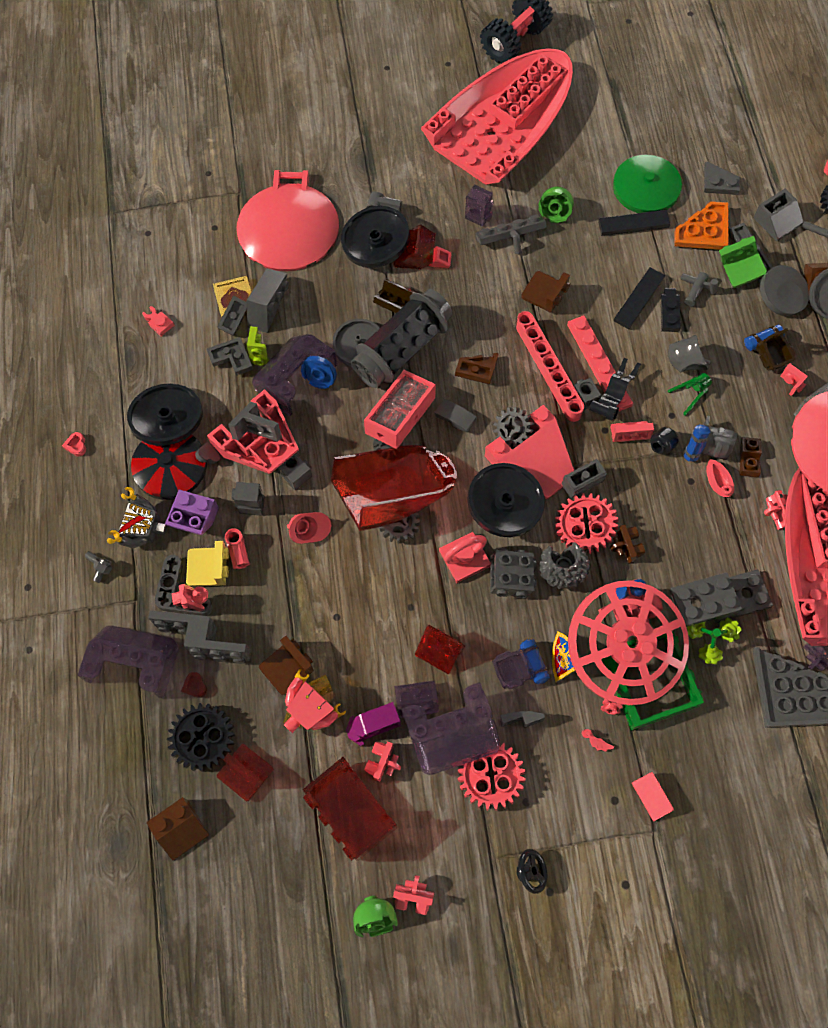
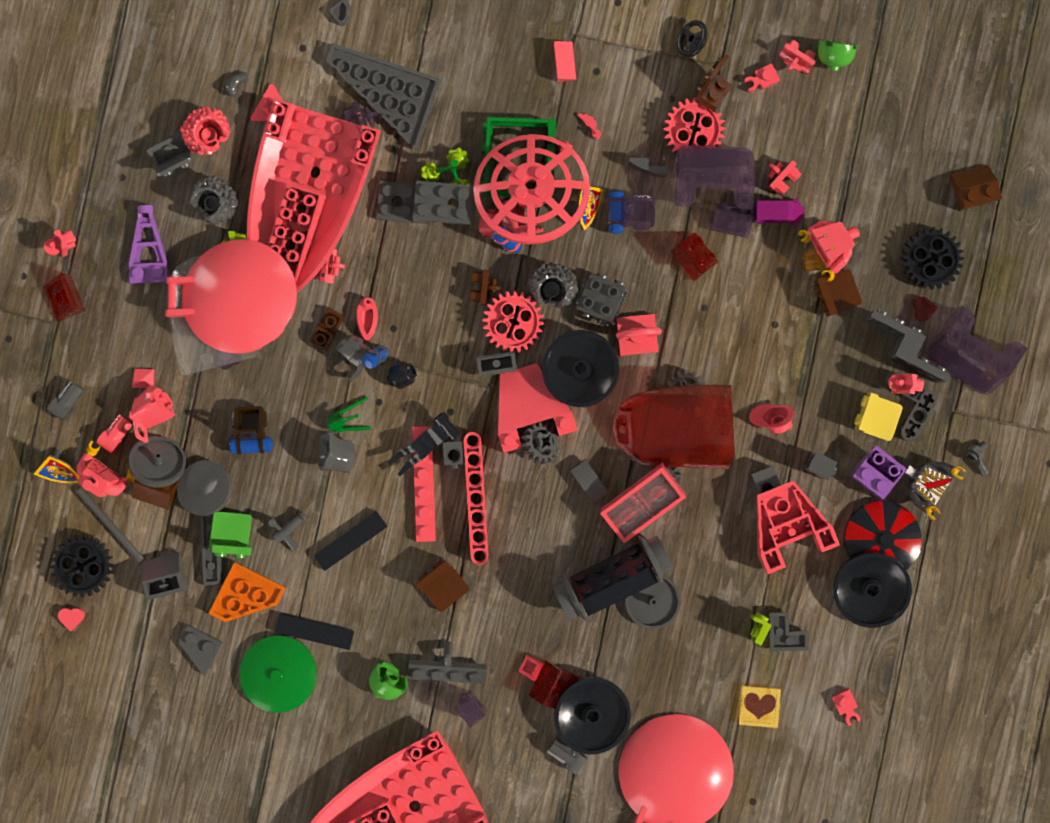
camera: 160 degrees left, 20 degrees up
coral tile [62,432,86,456] -> none
tile [195,441,220,464] -> none
clear red bracket [216,744,274,802] -> none
dark grey plate [217,296,247,336] -> none
coral piece [225,528,250,569] -> none
dark grey bracket [228,402,282,442] -> none
dark grey wedge [247,268,289,333] -> none
windscreen [252,334,337,416] -> none
blue tile [301,356,337,389] -> none
clear red windscreen [302,757,398,862] -> none
dark brown bracket [373,279,415,313] -> none
reddish brown wing [455,353,499,384] -> none
coral bracket [611,421,654,442] -> none
black hinge [660,288,681,332] -> none
coral bracket [780,363,808,396] -> none
none -> reddish brown bracket [695,54,733,112]
none -> coral plate [743,63,780,92]

